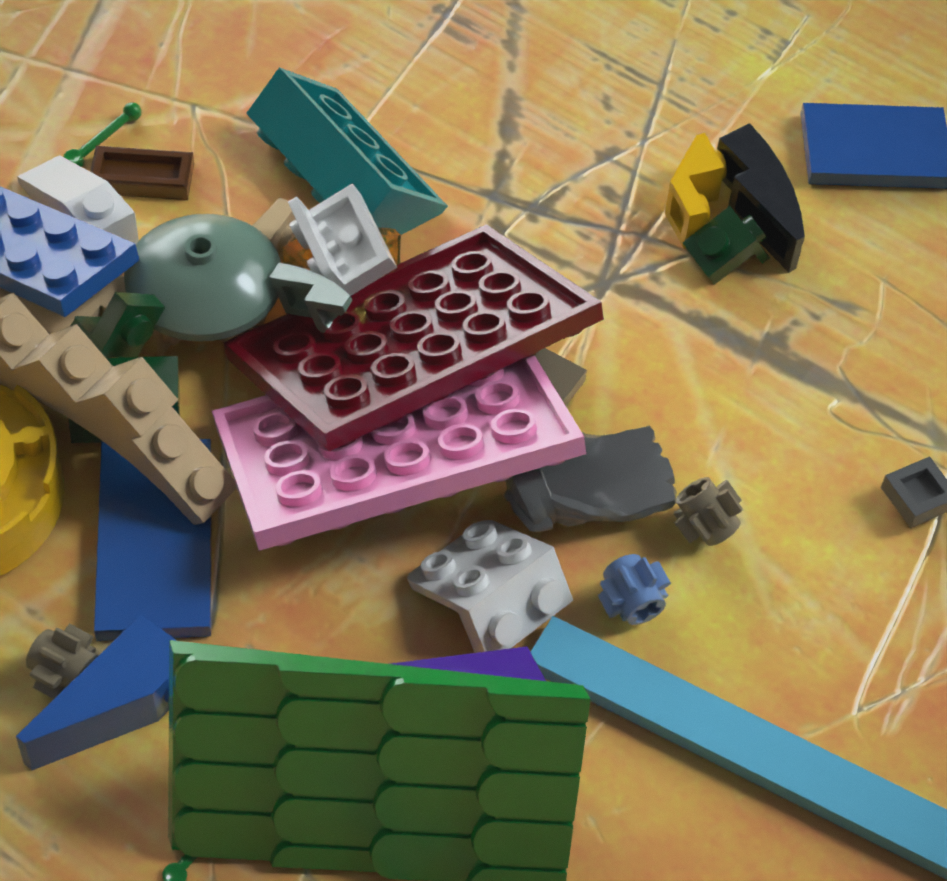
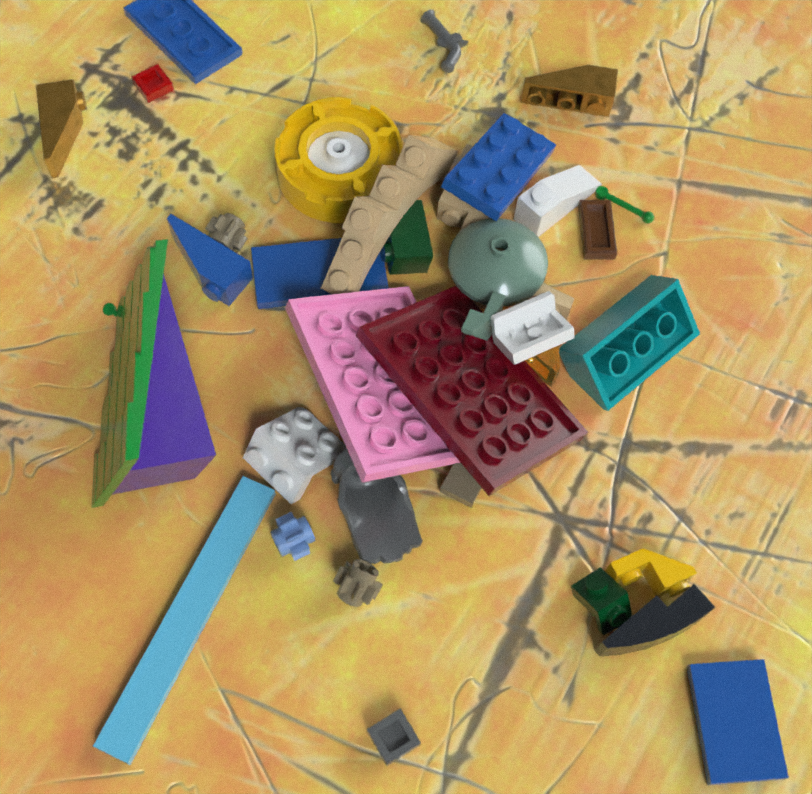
camera: 85 degrees right, 10 degrees up
dark green bracket [70,292,165,358] -> none

